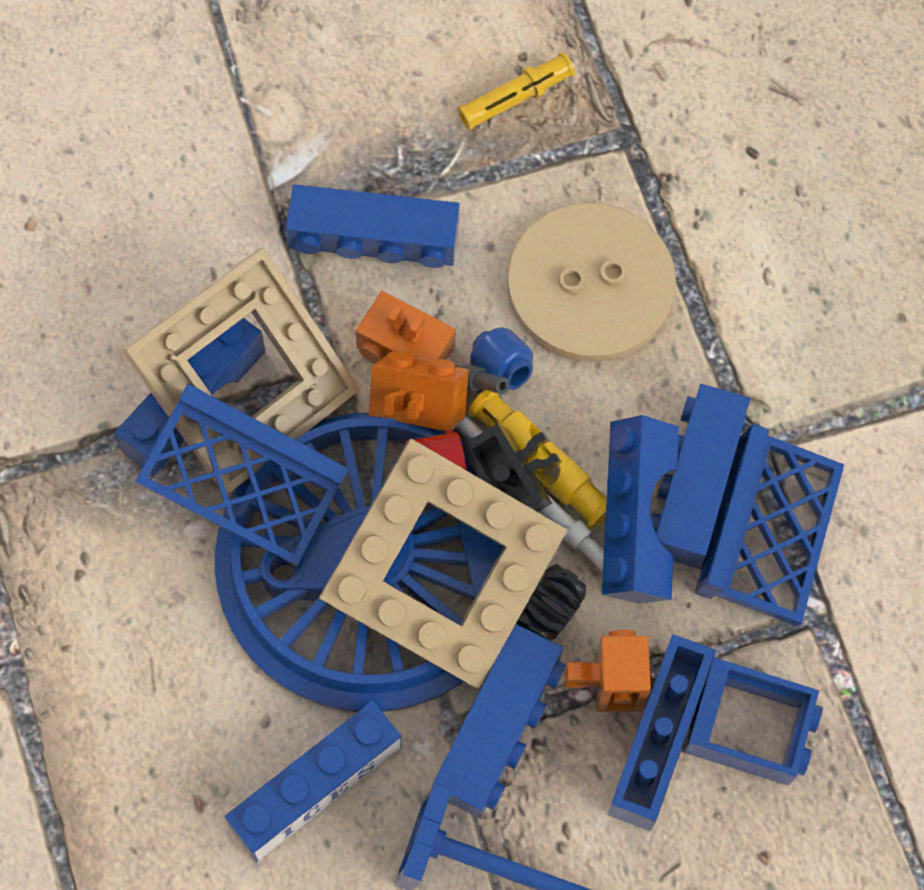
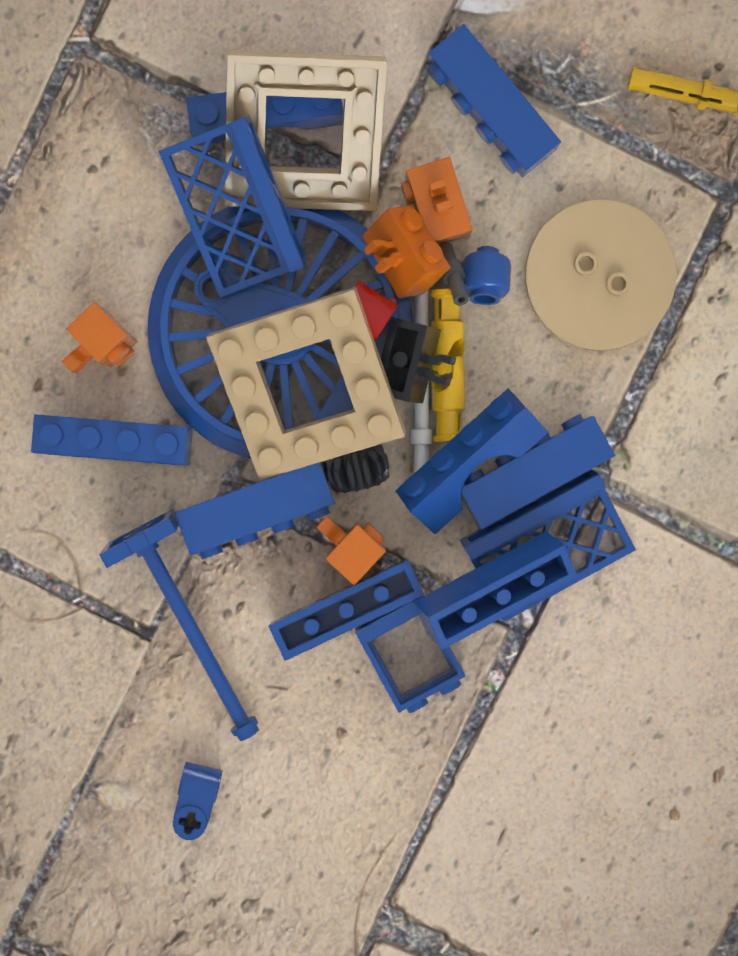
camera: 45 degrees right, 20 degrees up
none -> orange brick [61,302,138,374]
none -> blue brick [413,531,578,650]

